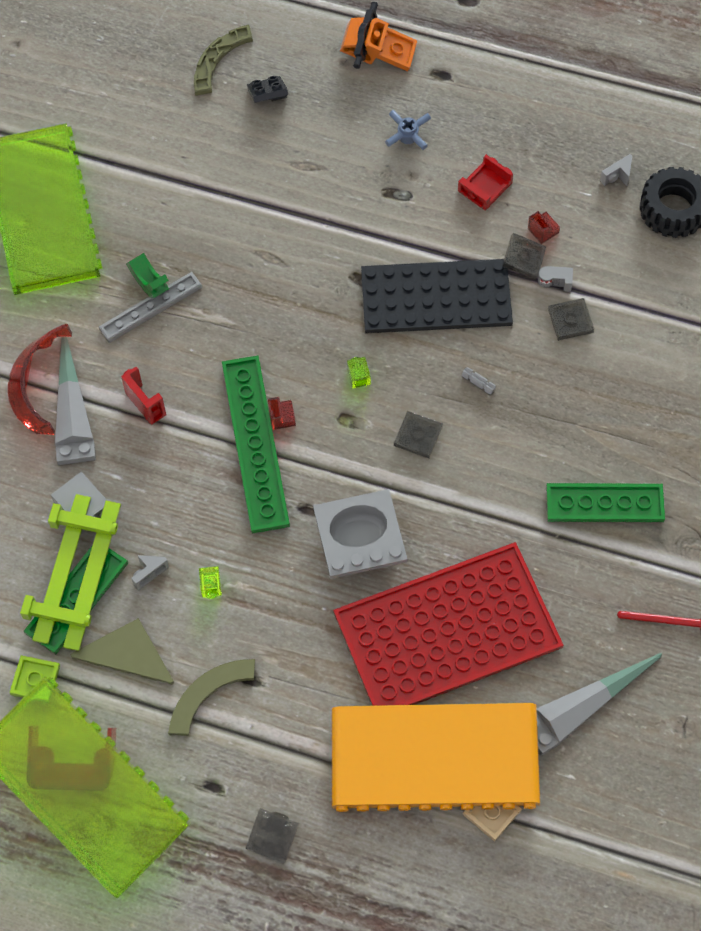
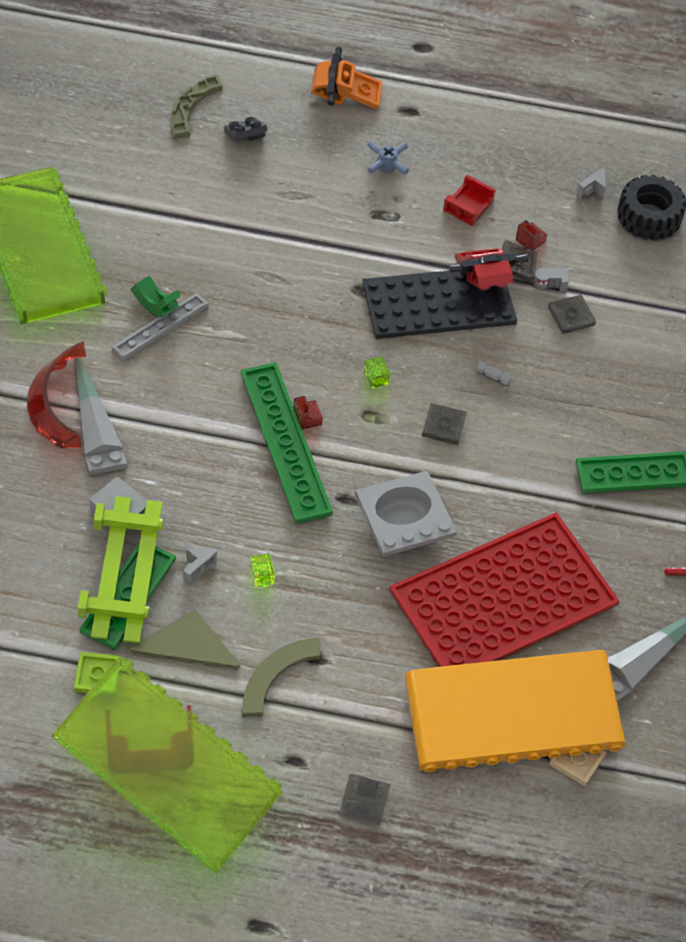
camera: 15 degrees left, 10 degrees down
red panel [121,367,167,425] -> none
none -> red piece [449,248,528,290]

